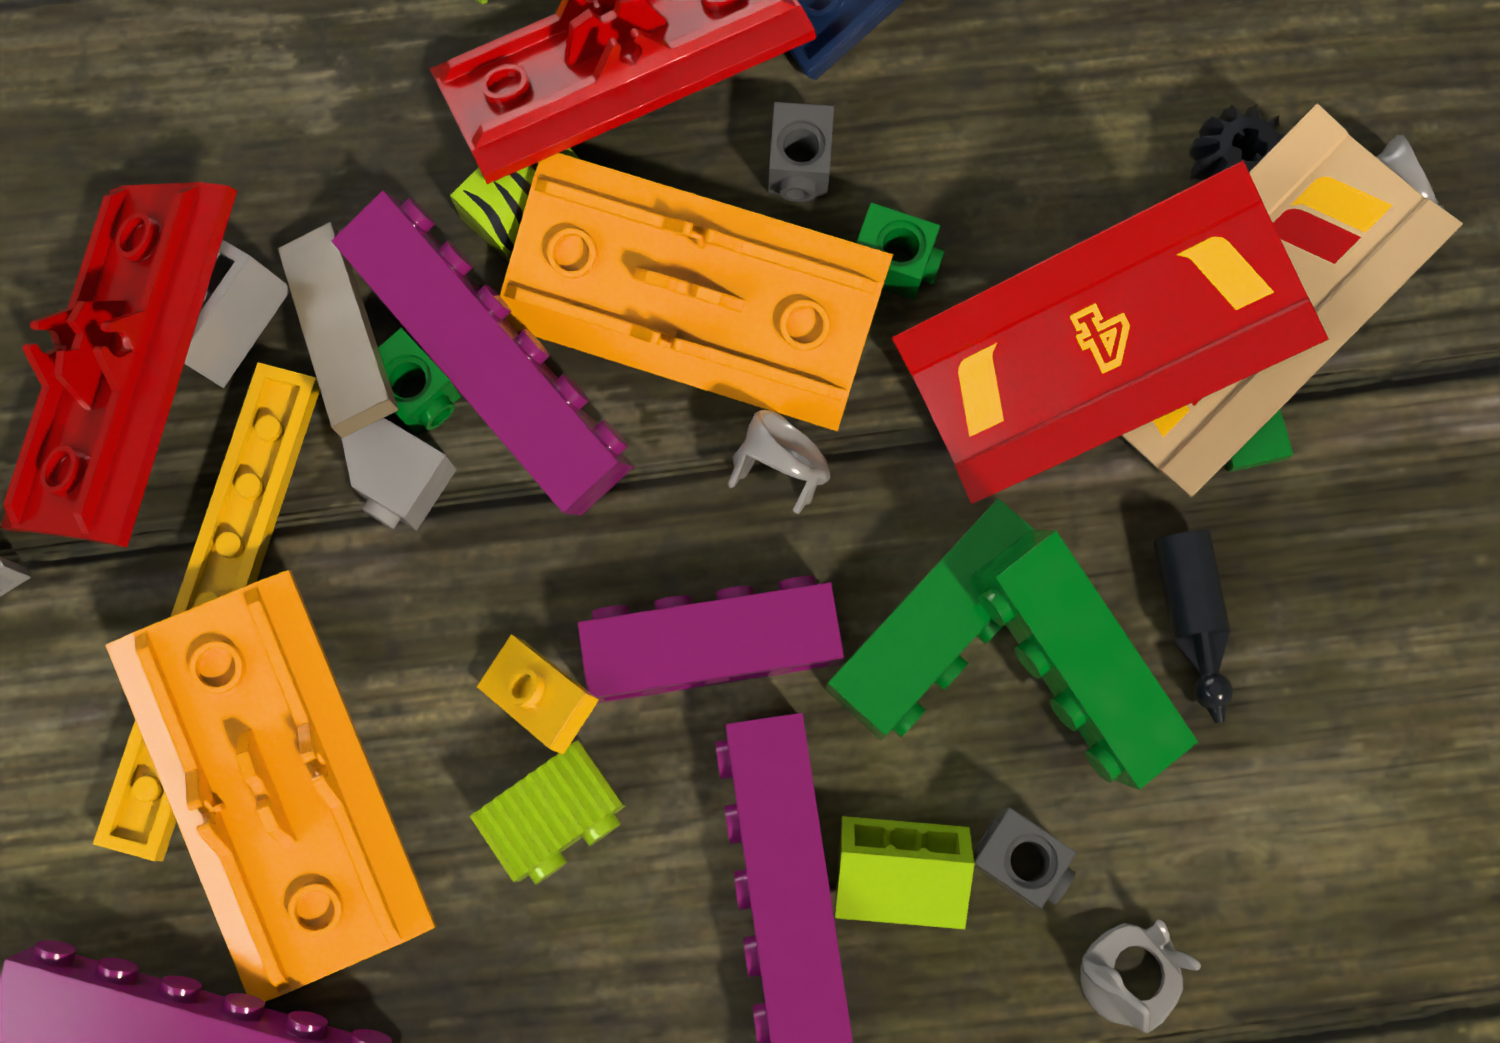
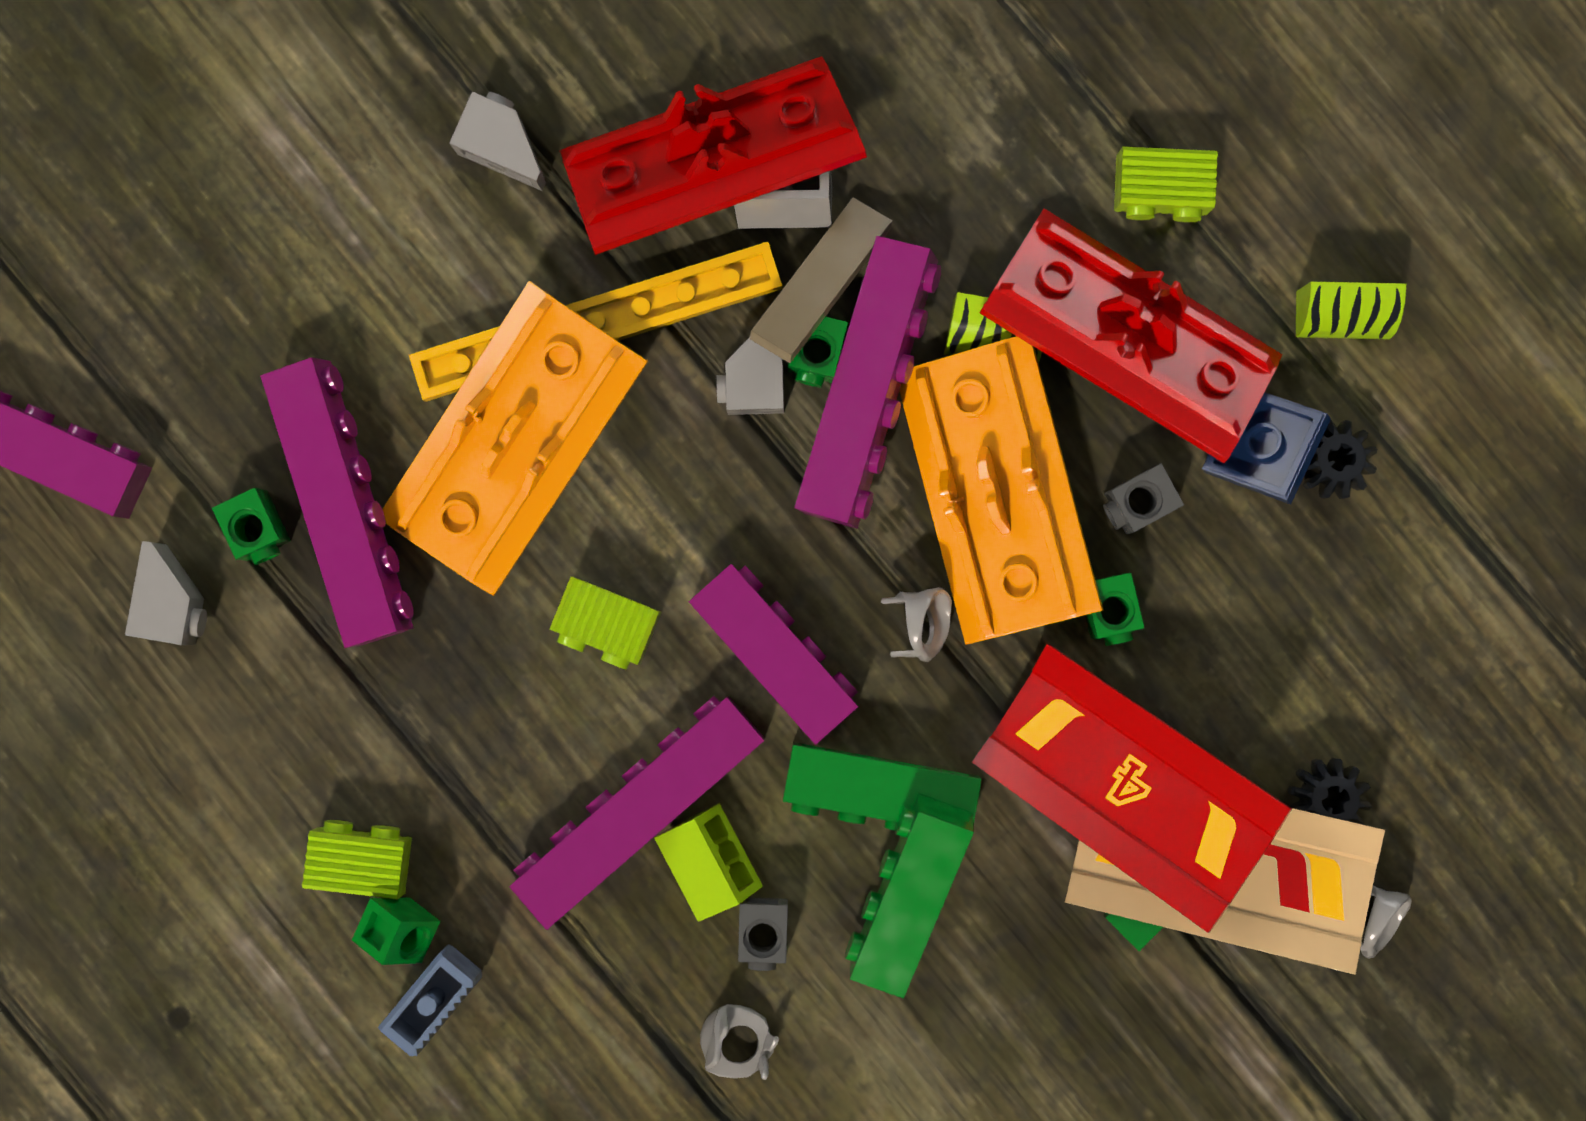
camera: 55 degrees right, 10 degrees up
yellow plate [477,634,599,755] -> none
black wheel [1153,530,1233,723] -> none

